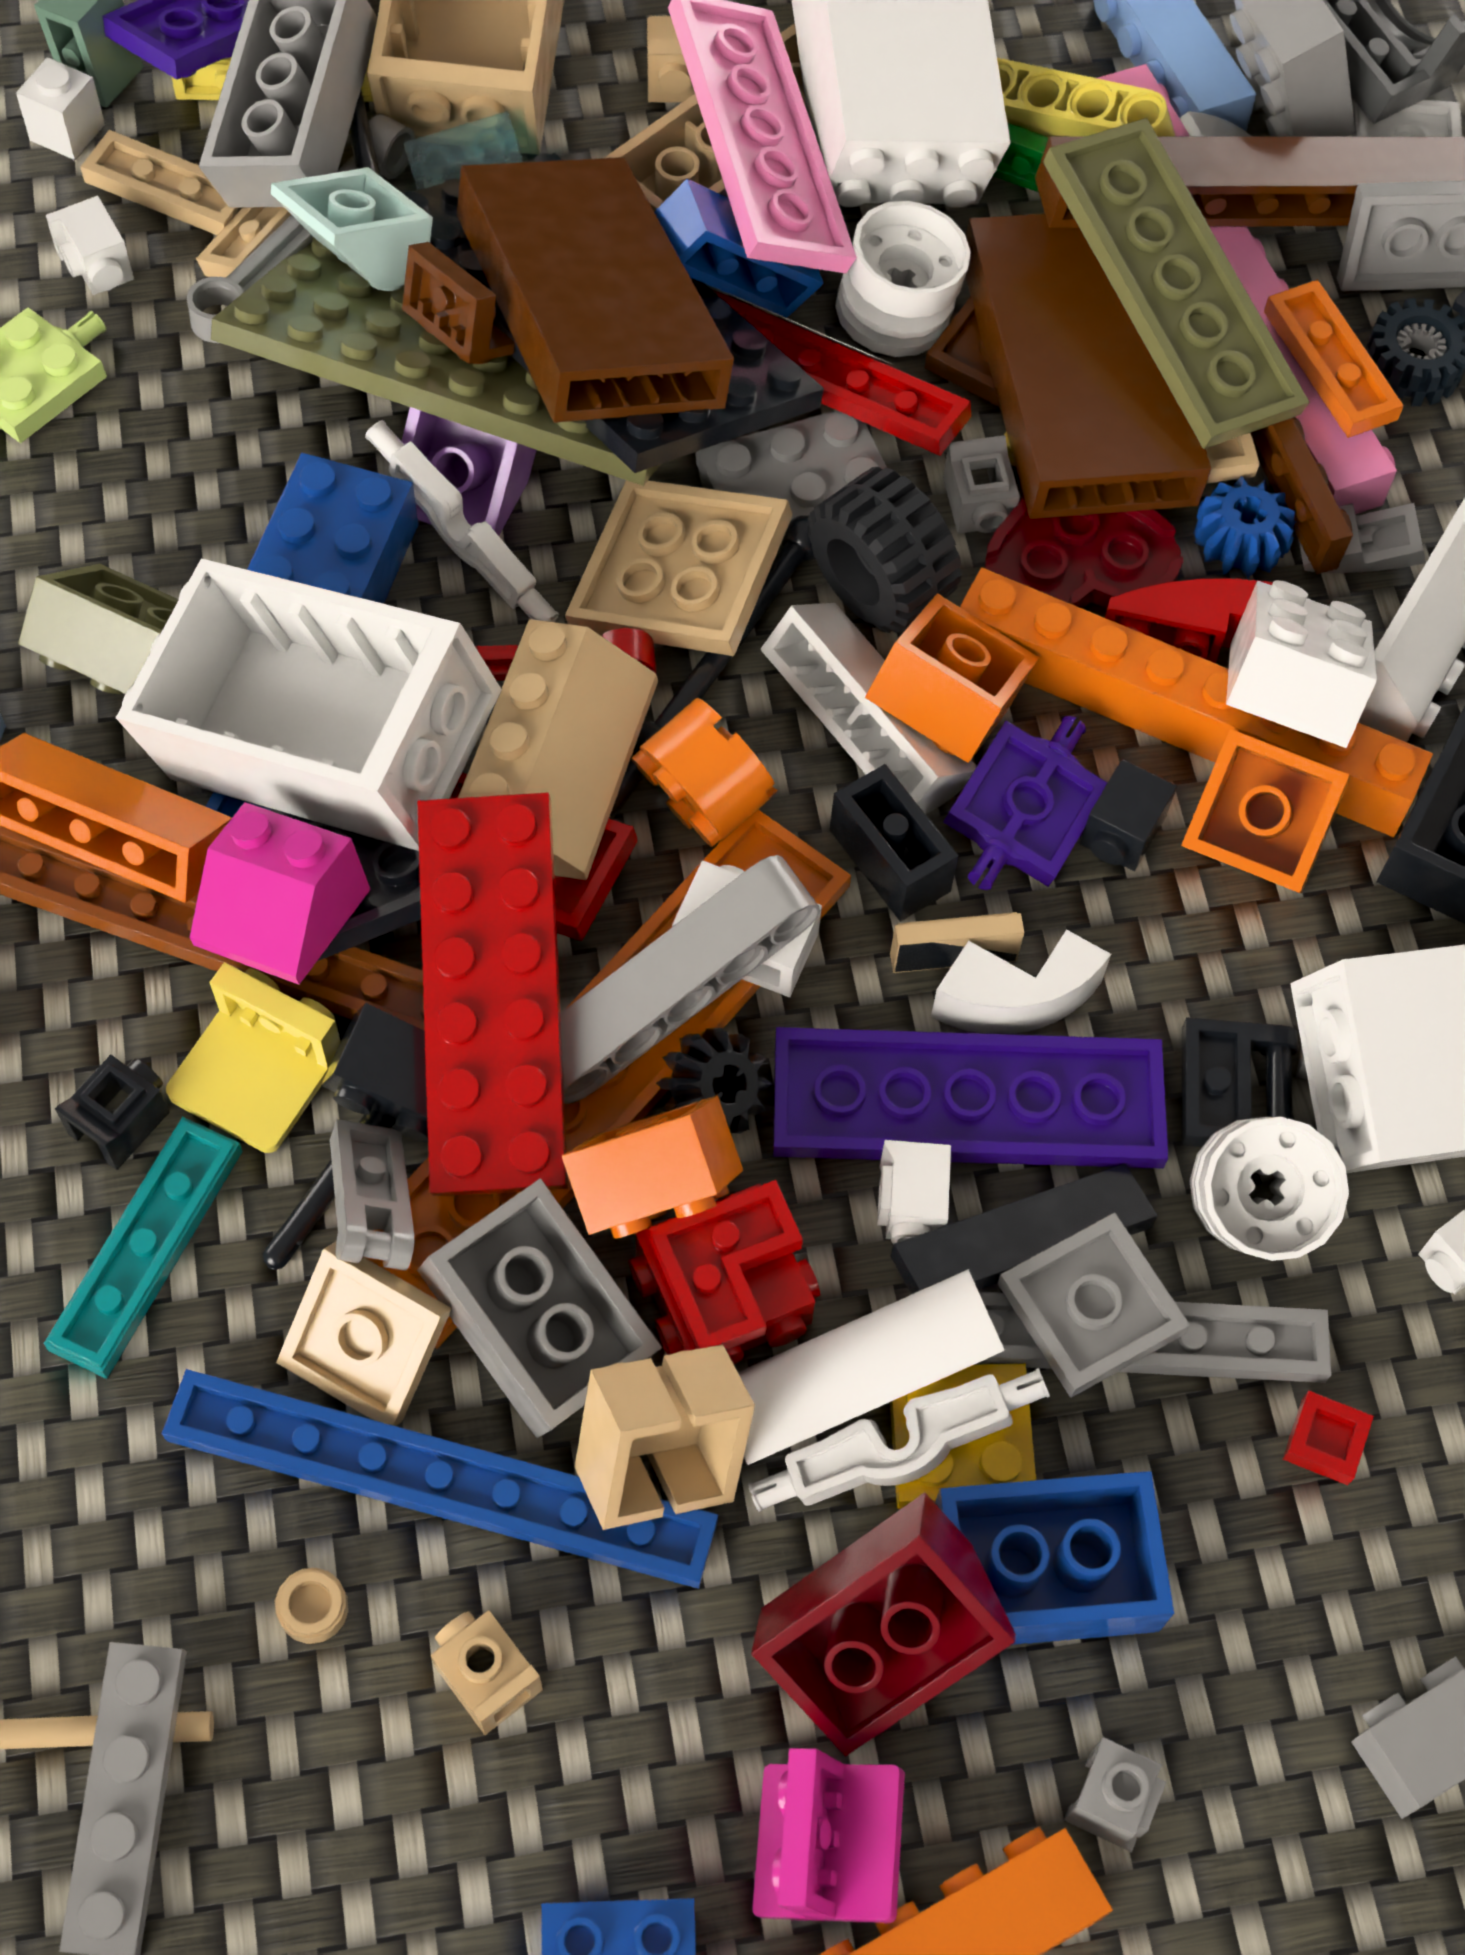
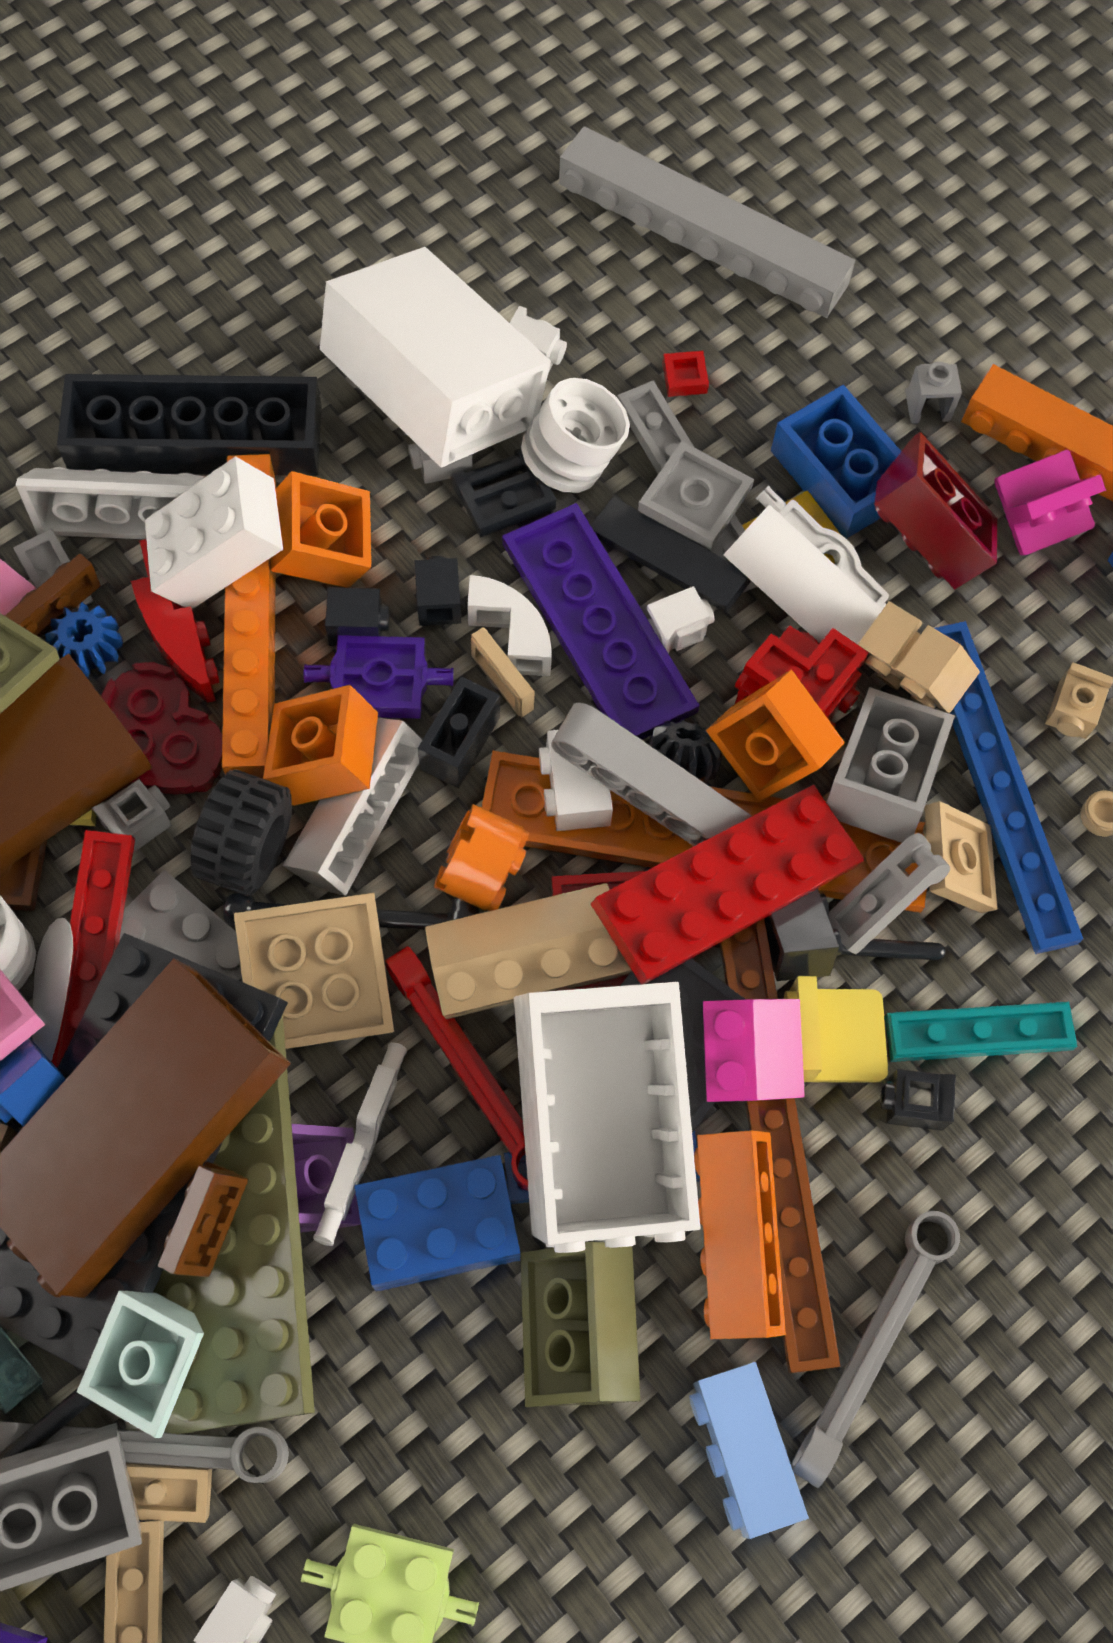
camera: 120 degrees left, 5 degrees up
none -> black brick [414,556,462,626]

